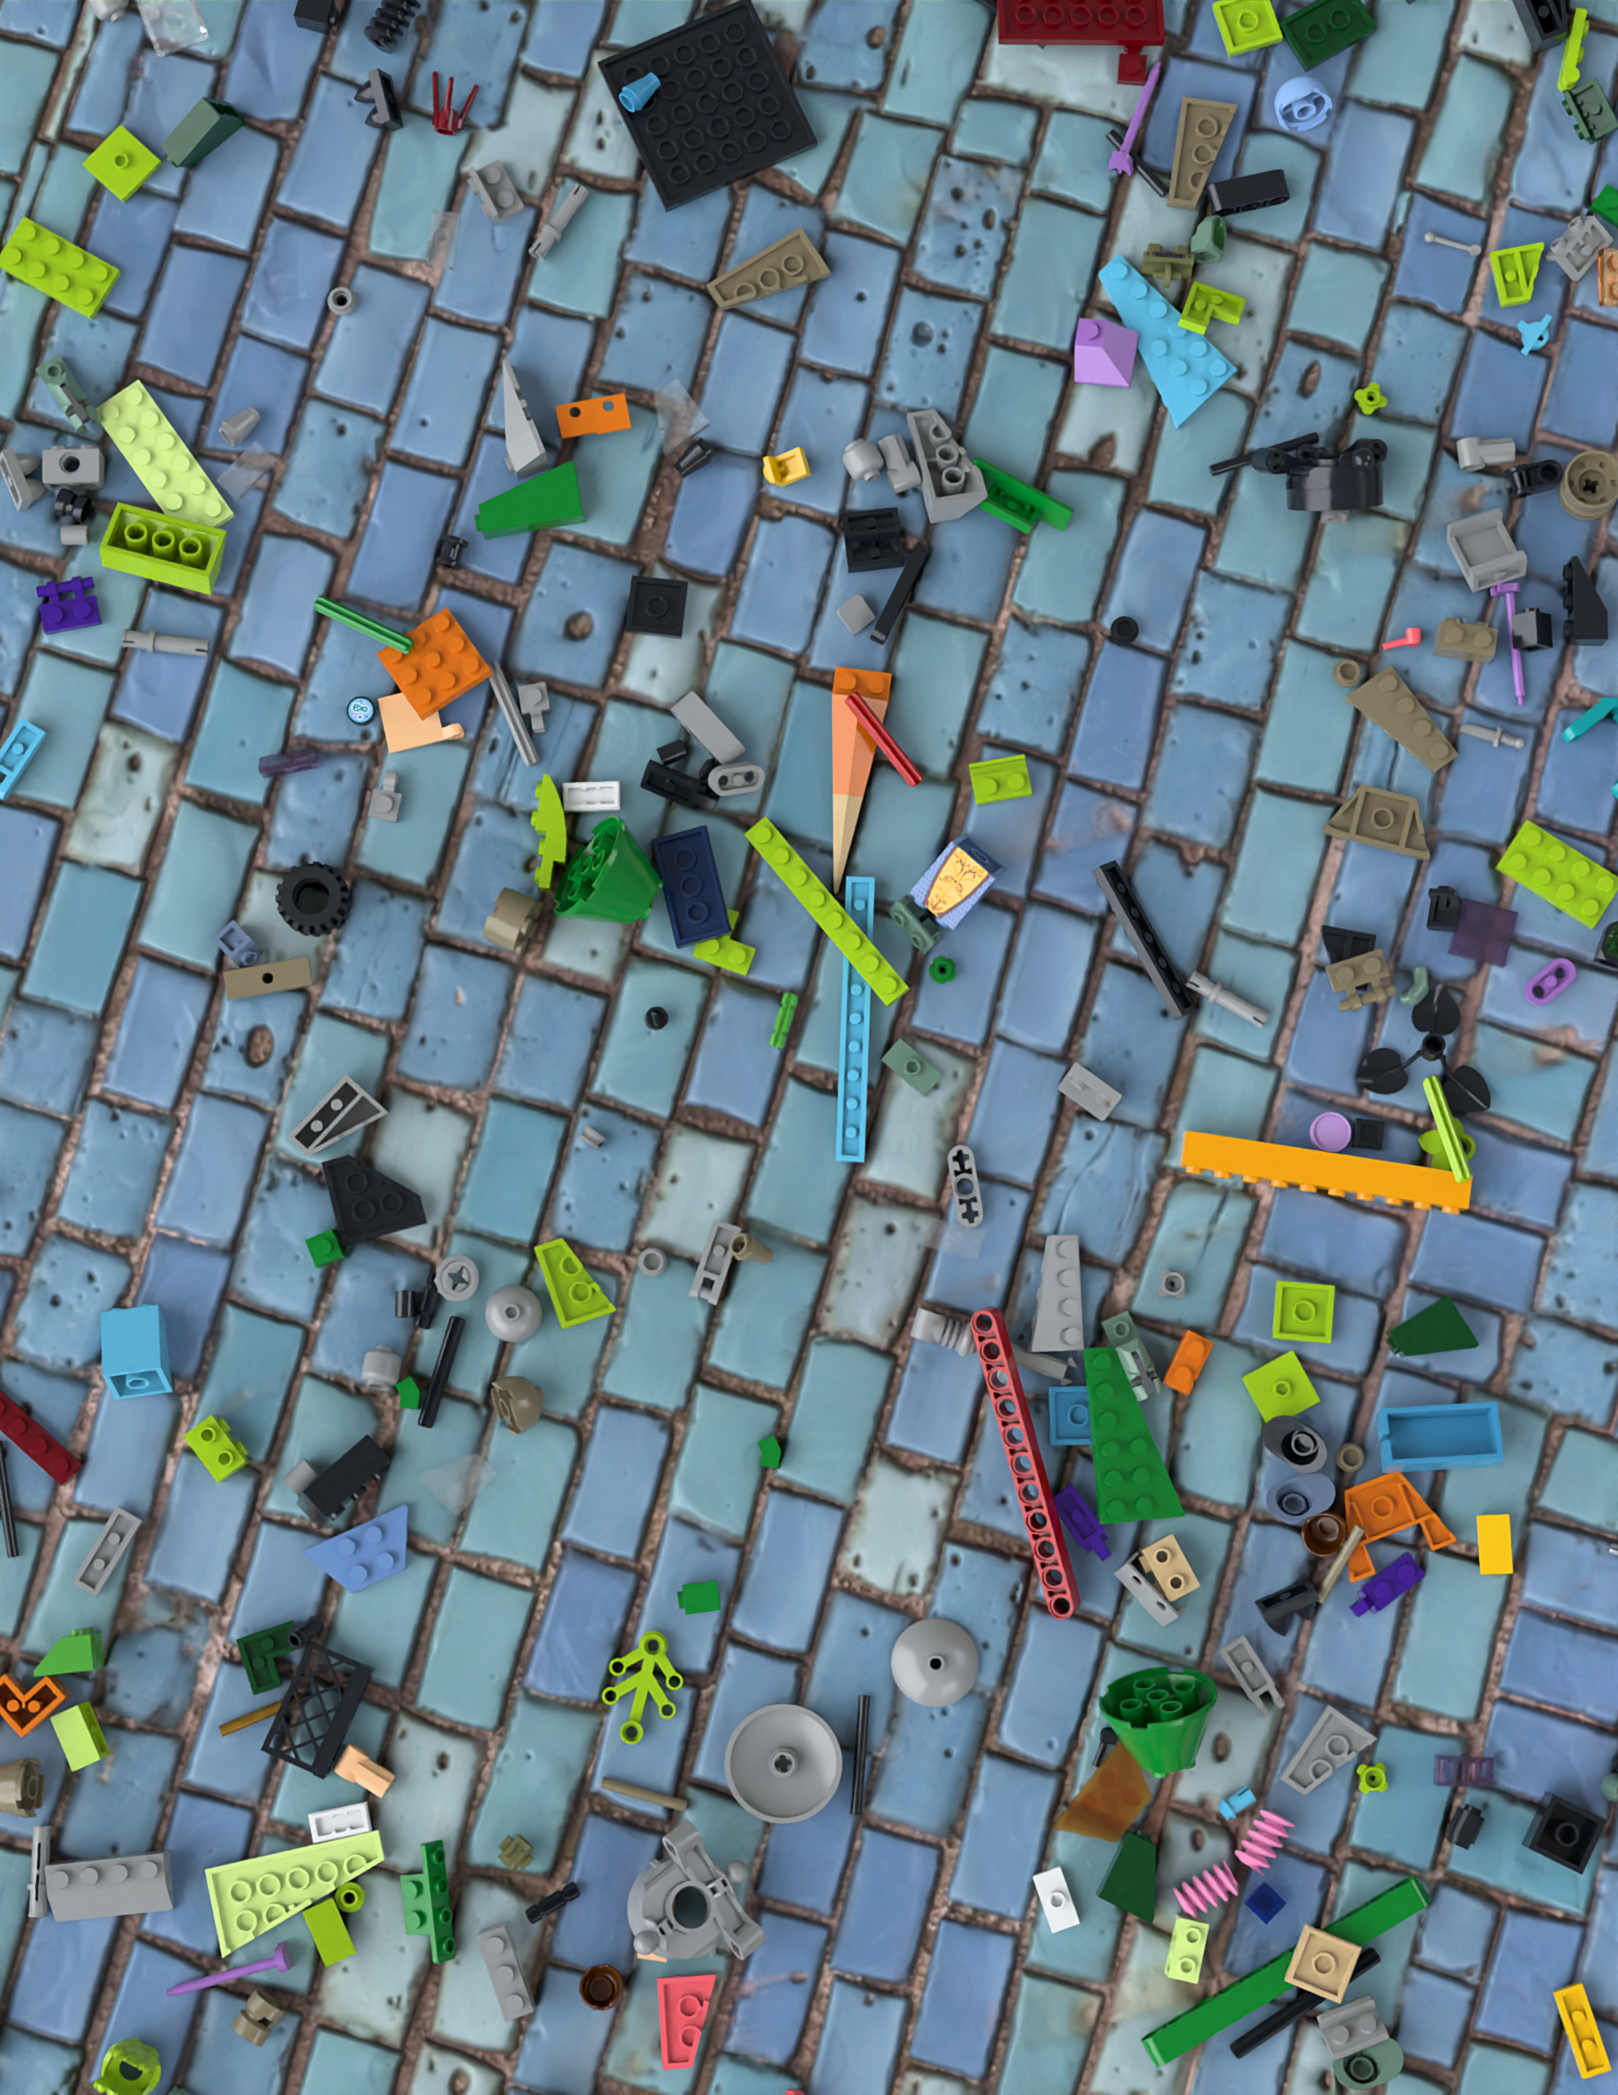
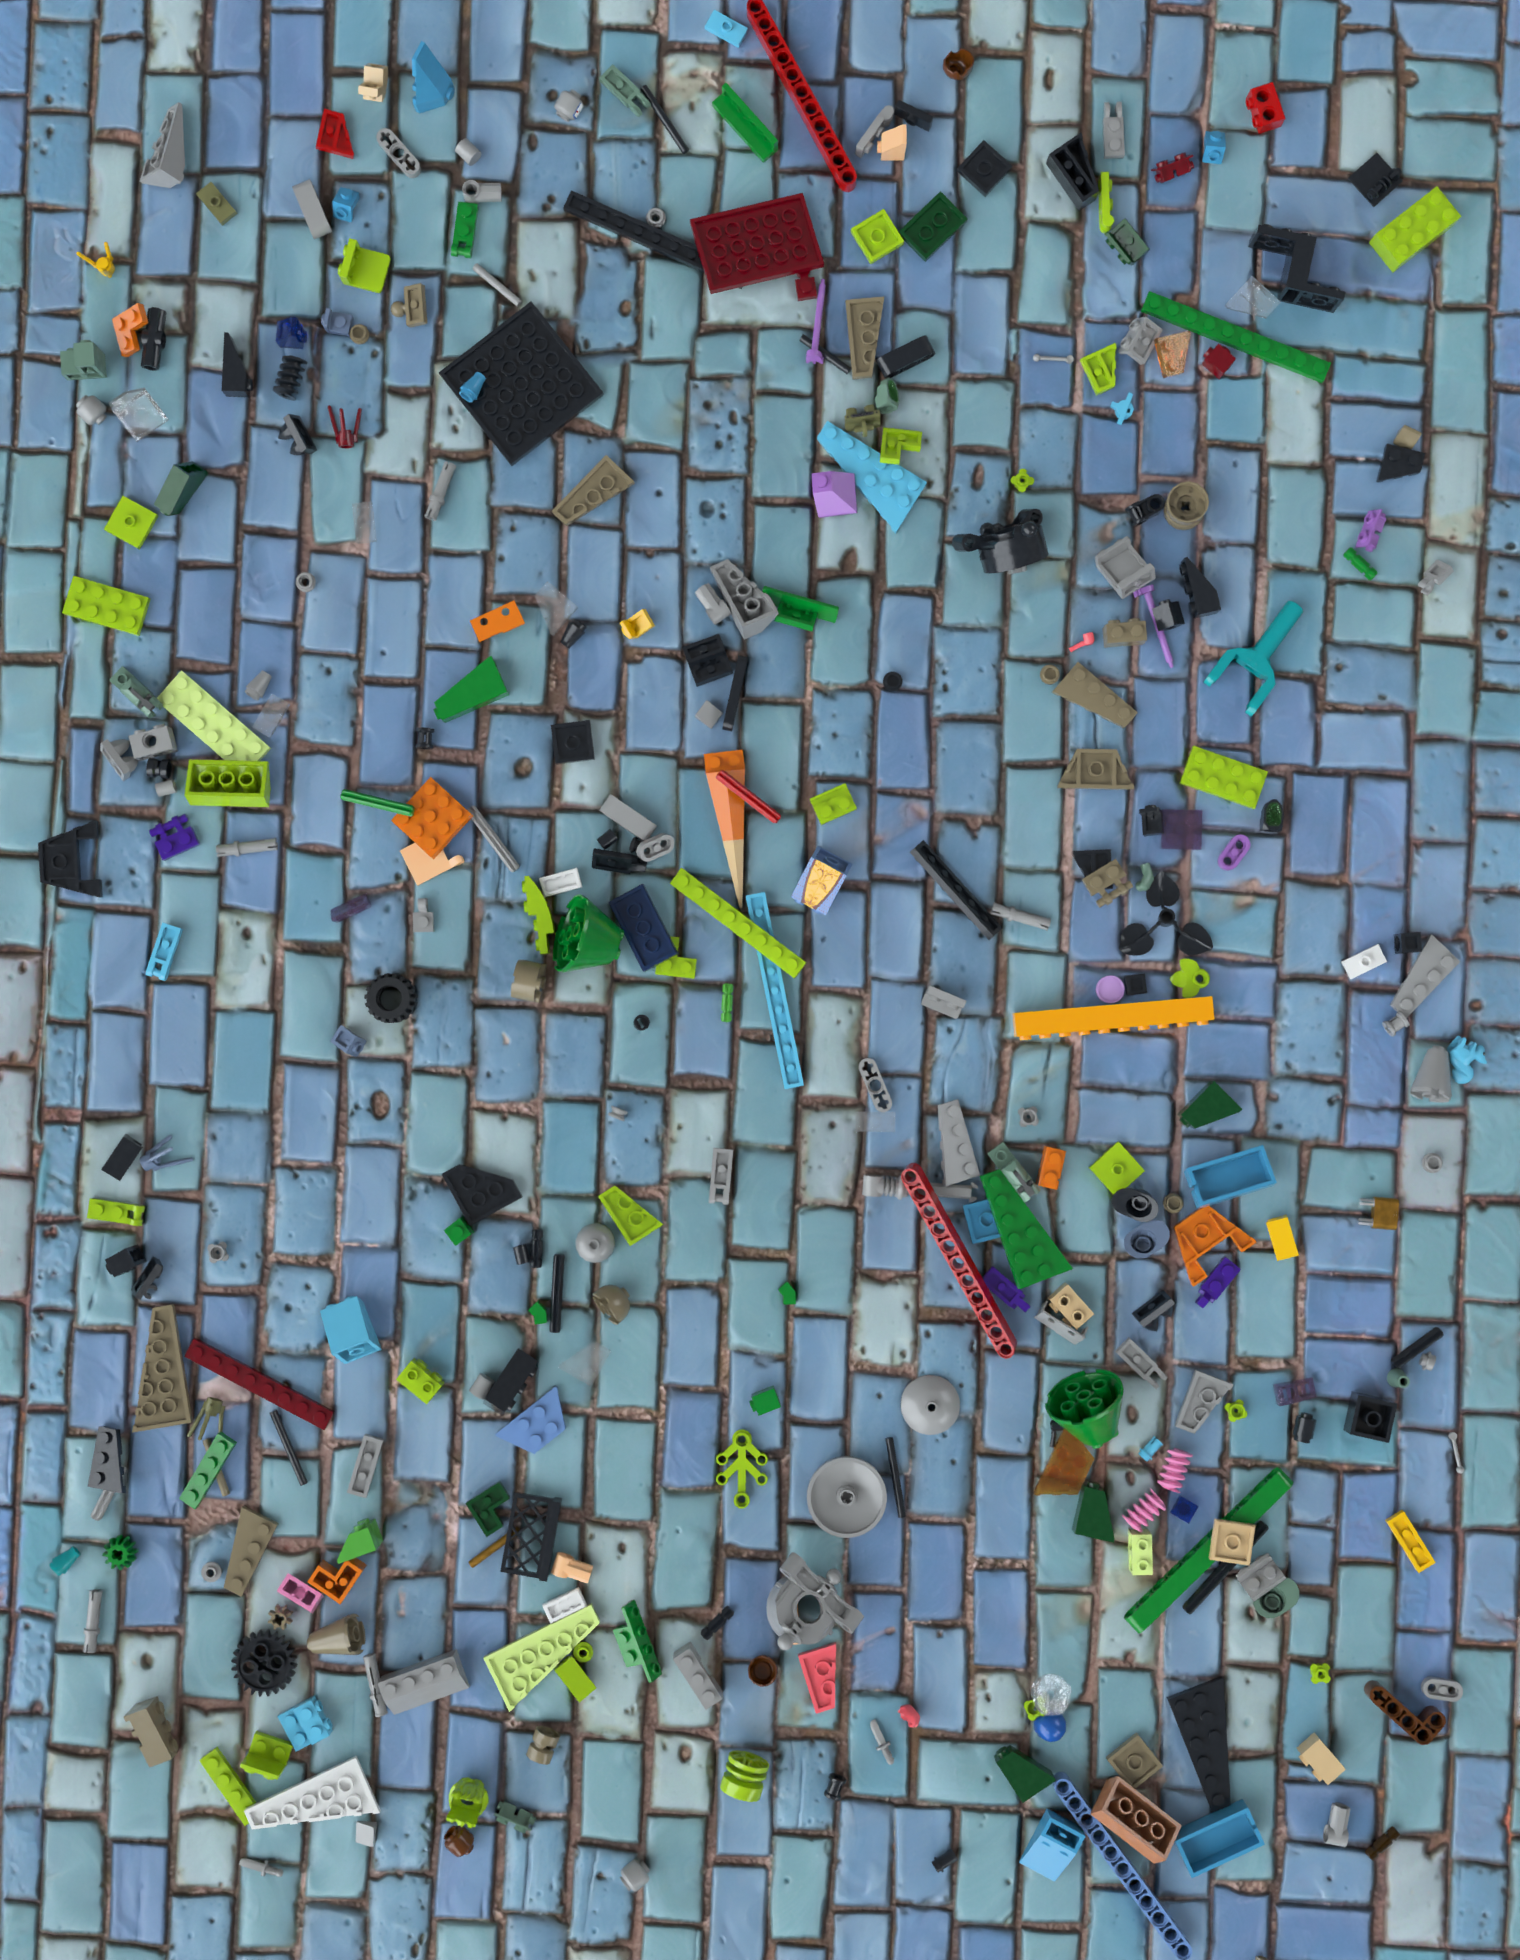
camera: 10 degrees left, 5 degrees up
lime hinge [50,1701,112,1772] -> none
medium lavender piece [166,1941,294,1996] -> none
dark tan tile [223,956,314,1001] -> none
light grey wedge [286,1074,389,1157] -> none
black pin [287,1615,324,1649] -> none
tile [346,696,376,726] -> none
light grey head [361,1346,402,1391] -> none
light grey gear [433,1255,479,1302] -> none
light grey bracket [467,160,525,225] -> none
olive gear [498,1834,534,1871] -> none
light grey wedge [503,358,550,480] -> none
light grey plate [518,682,551,734] -> none
dark tan bar [600,1777,688,1812] -> none
light grey plate [638,1248,667,1277] -> none
dark tan cone [730,1233,773,1264] -> none
light grey head [842,438,884,483] -> none
sand green plate [881,1038,943,1098] -> none
sand green hinge [888,895,943,955] -> none
green plate [928,956,956,984] -> none
white plate [1032,1866,1080,1933] -> none
black bar [1209,432,1319,476] -> none
lime plate [1272,1280,1335,1344] -> none
light blue cylinder [1274,75,1332,131] -> none
reddish brown hair [1301,1510,1348,1557] -> none
dark tan bar [1317,1524,1366,1604] -> none
lime axle [1423,1076,1472,1183] -> none
light grey piece [1456,437,1516,472] -> none
light grey piece [1459,724,1525,749] -> none

